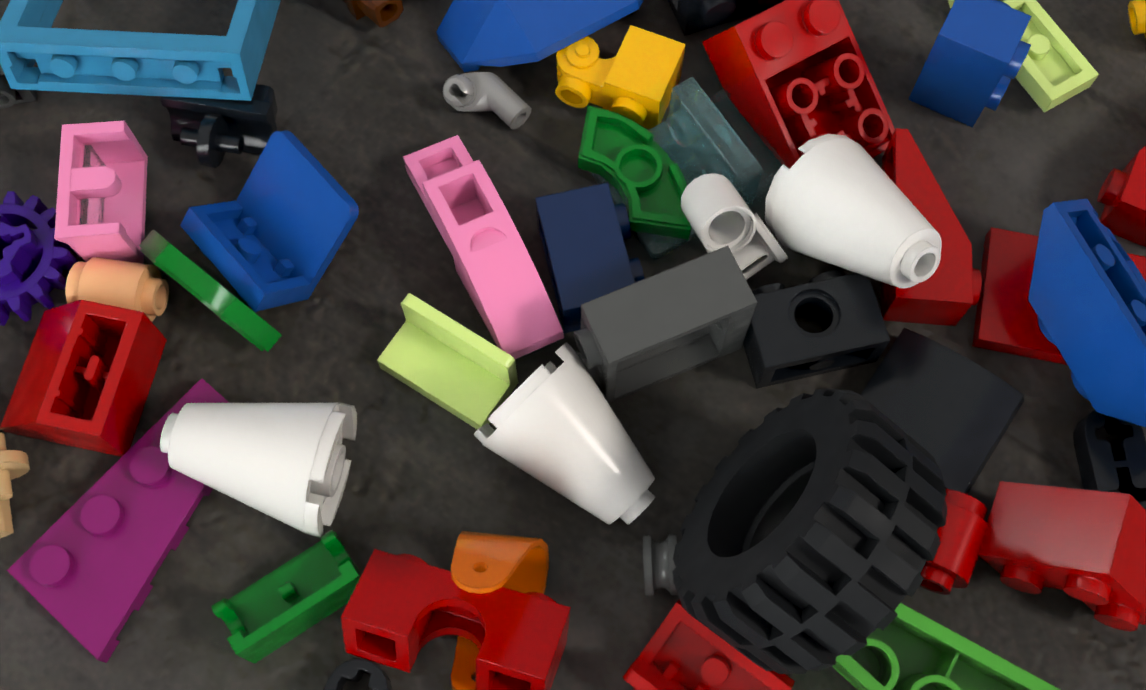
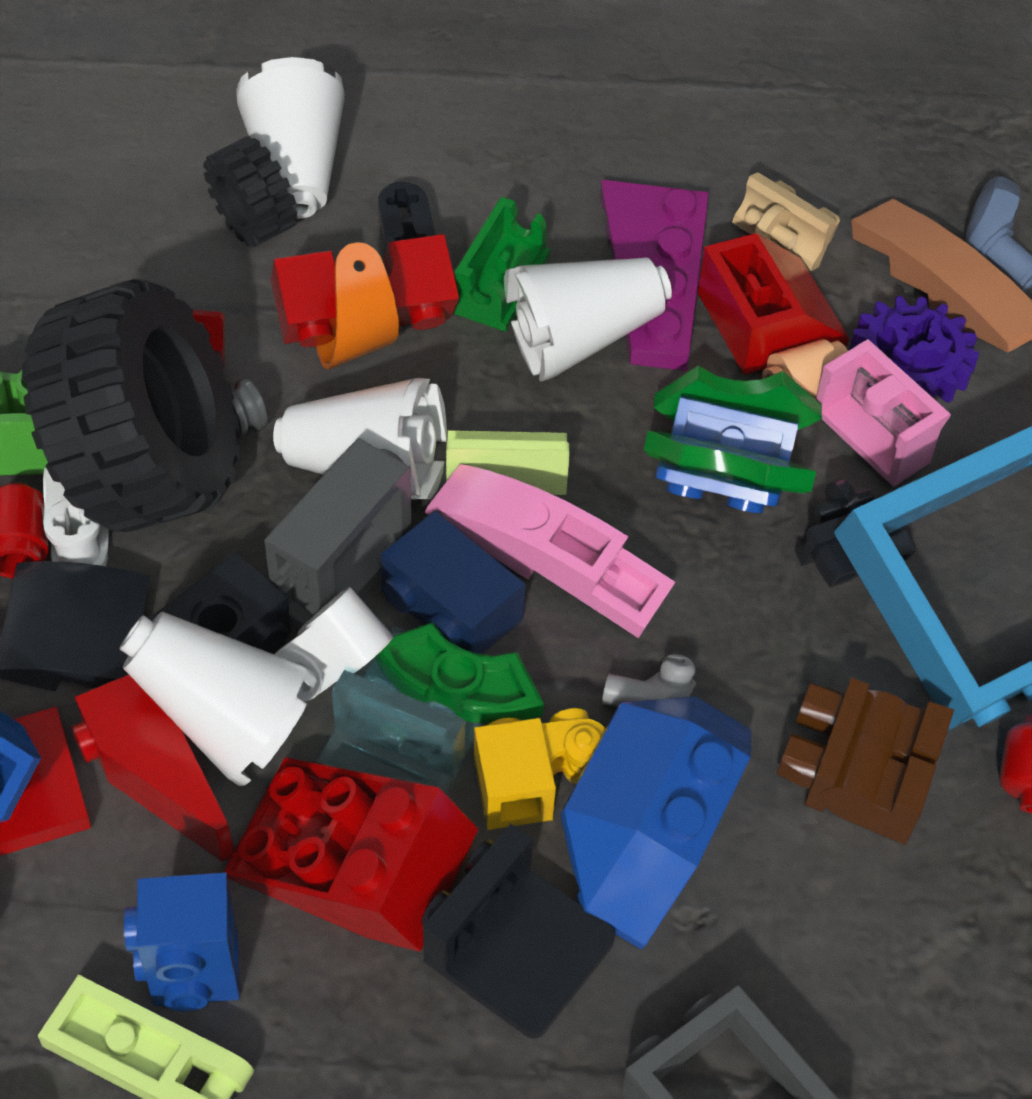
camera: 145 degrees right, 15 degrees down
none -> green tile [643,430,817,494]

